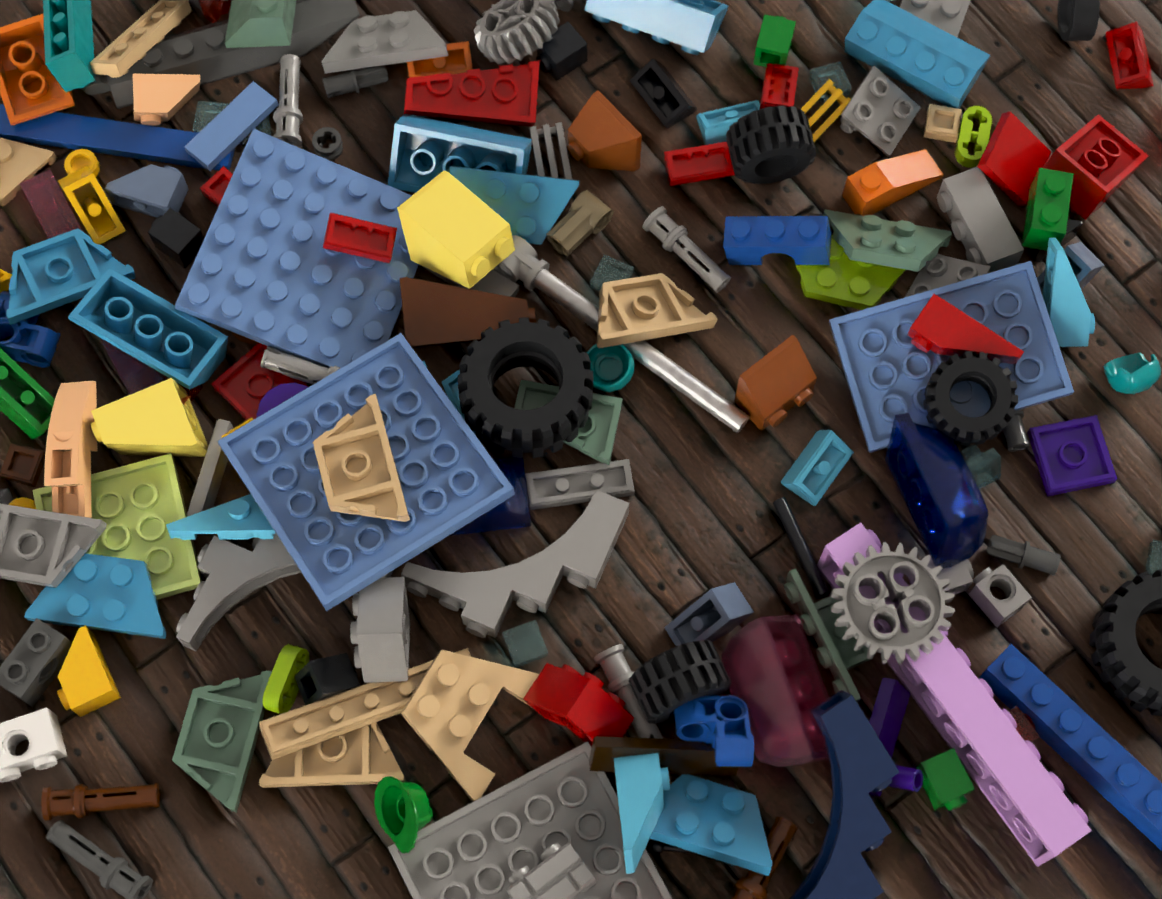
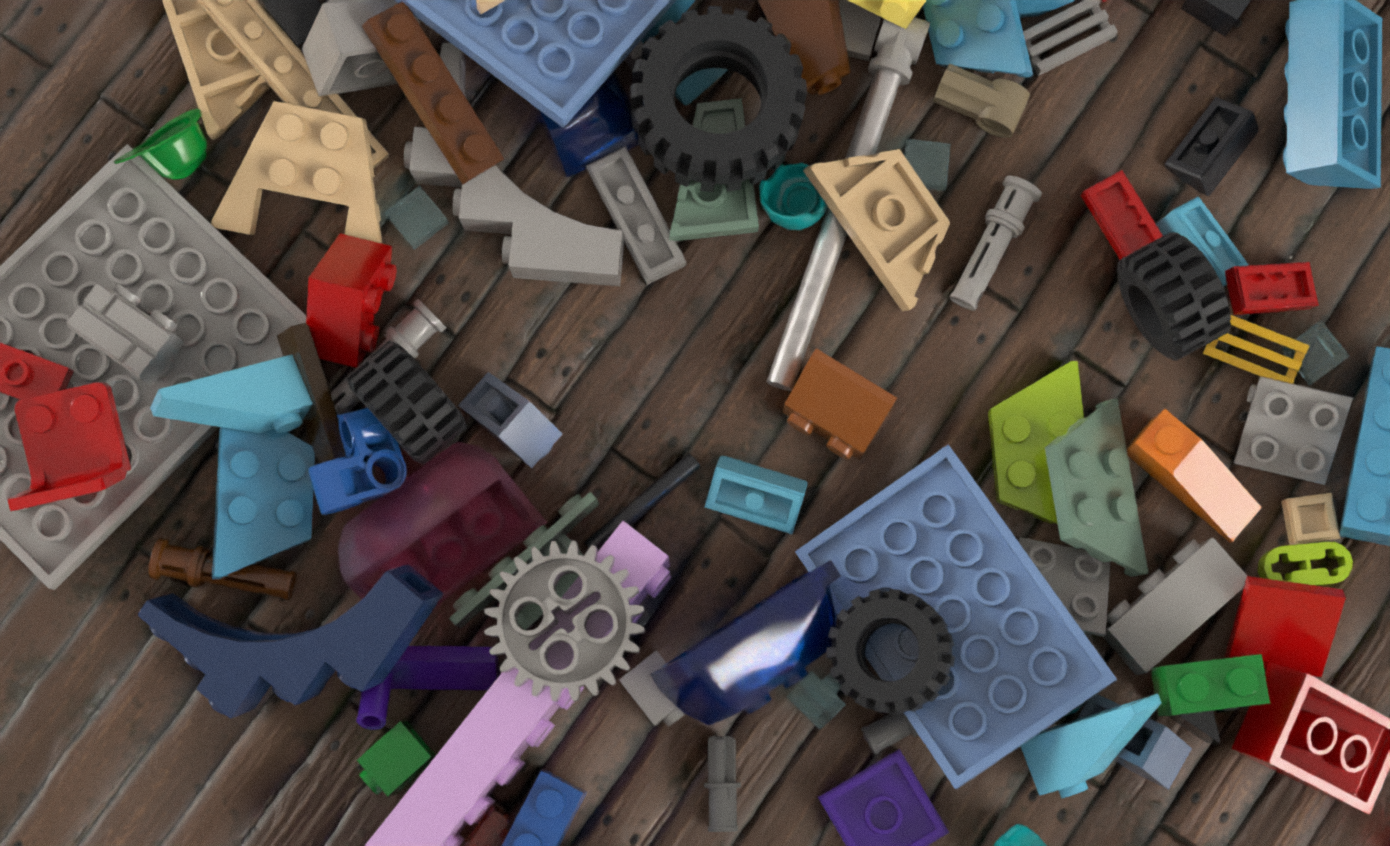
camera: 75 degrees right, 10 degrees up
dark orange slope [567,90,642,172] -> none
blue arch [723,216,832,265] -> none
green brick [753,14,796,67] -> none
red slope [907,293,1024,364] -> none
light grey brick [969,564,1032,627] -> none
none -> reddish brown plate [362,1,504,185]

